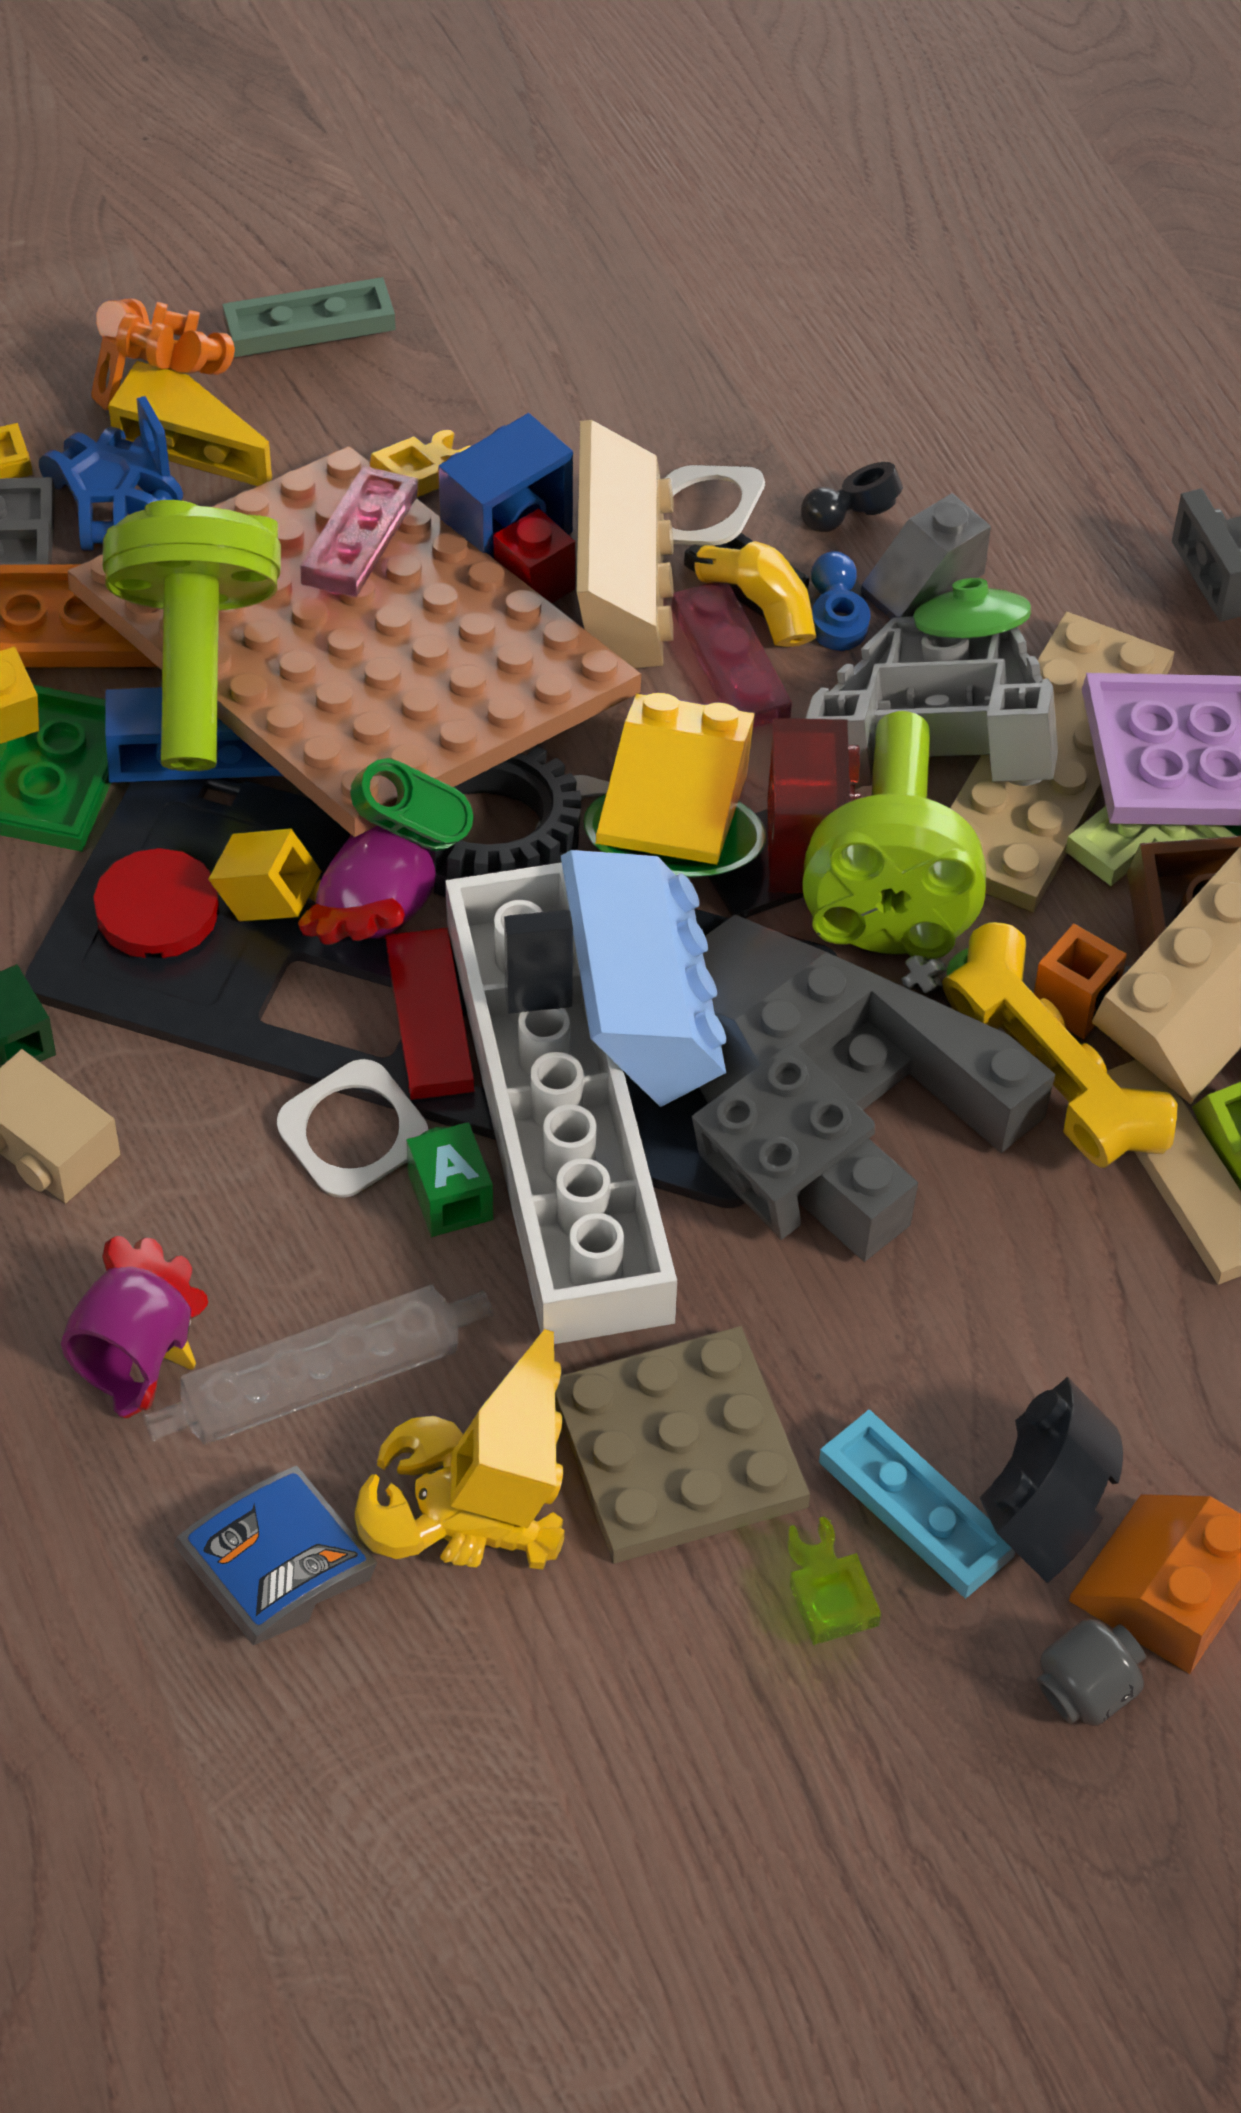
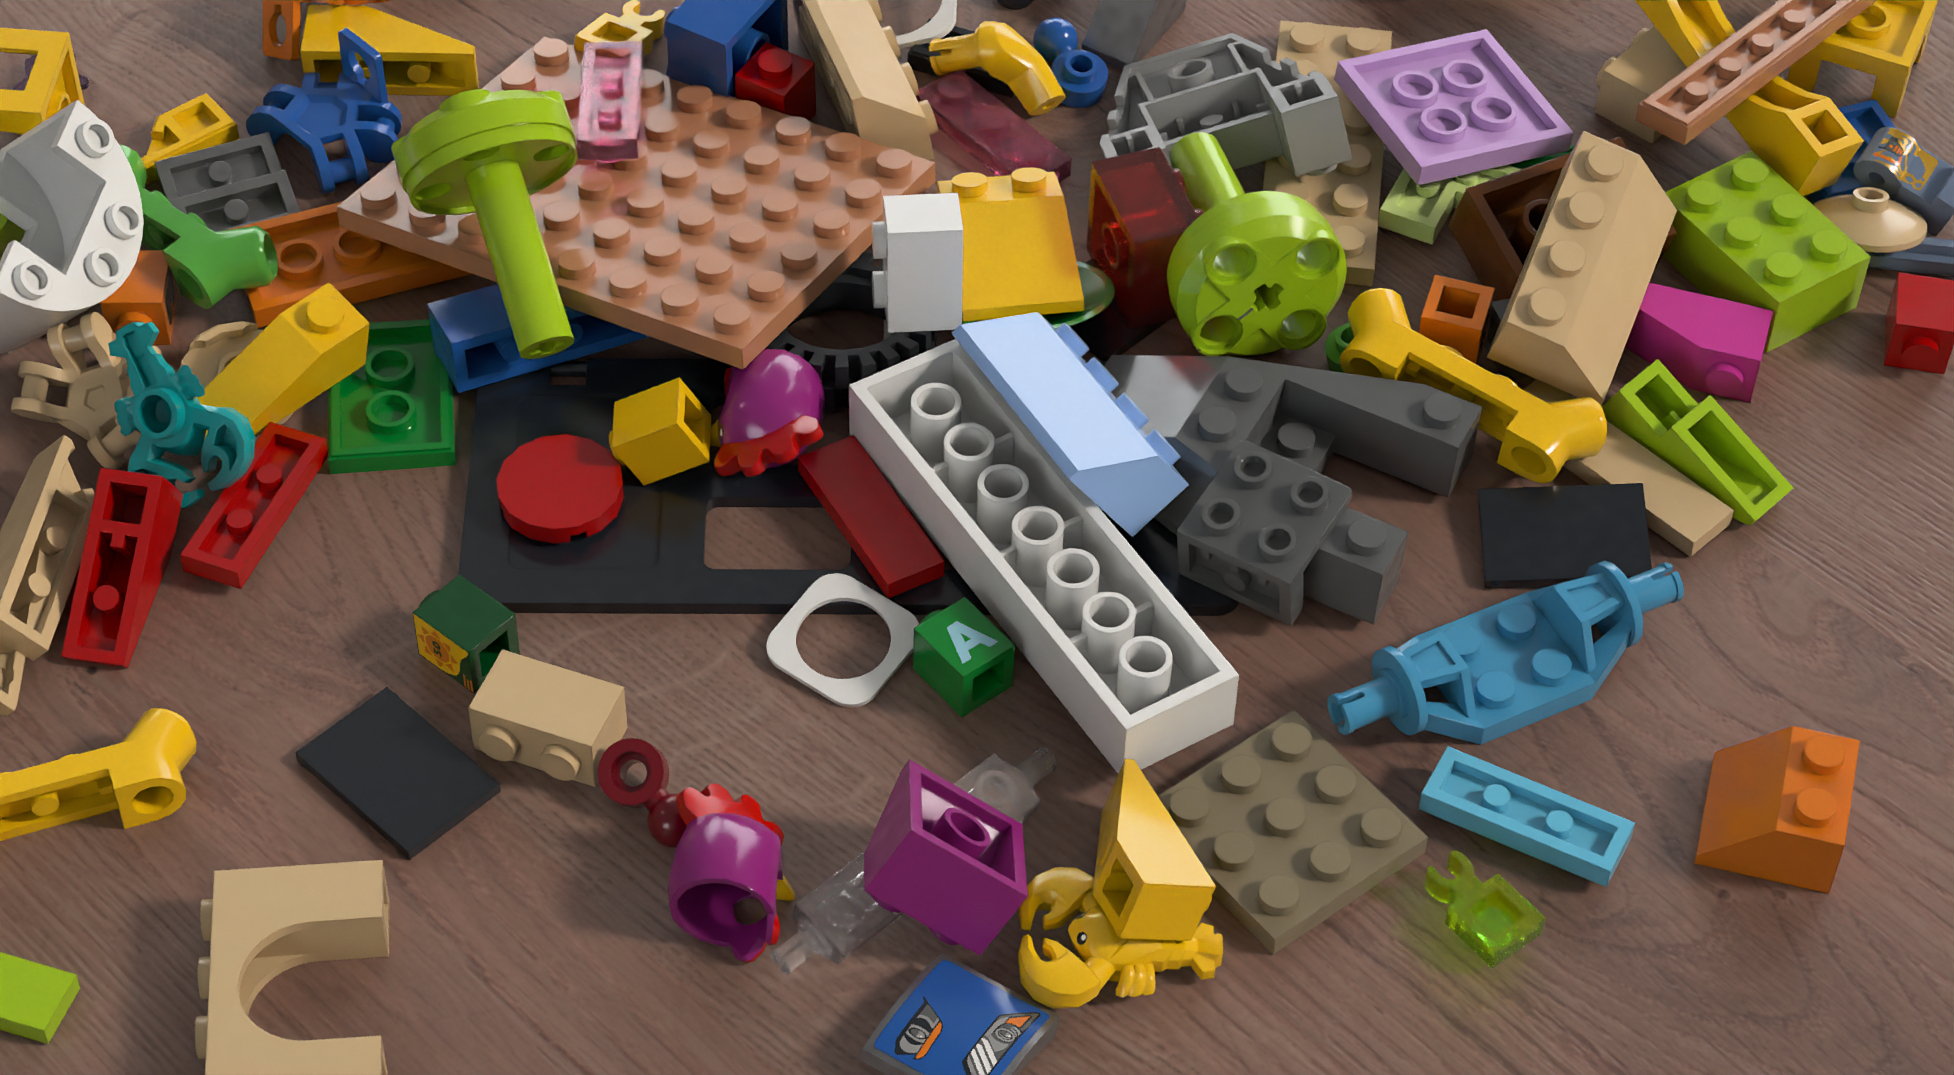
camera: 20 degrees left, 5 degrees down
green piece [350,758,473,851] -> none
black tile [504,910,573,1014] -> none
dark grey axle [901,956,947,993] -> none
bright green dish [914,578,1031,638] -> none
black brick [979,1377,1123,1584] -> none
dark grey head [1036,1619,1146,1726] -> none
none -> dark red plate [598,738,687,847]
none -> magenta slope [864,759,1028,956]
none -> white brick [872,193,963,333]
none -> dark azure plate [1327,561,1684,745]
none -> black piece [1478,483,1652,588]

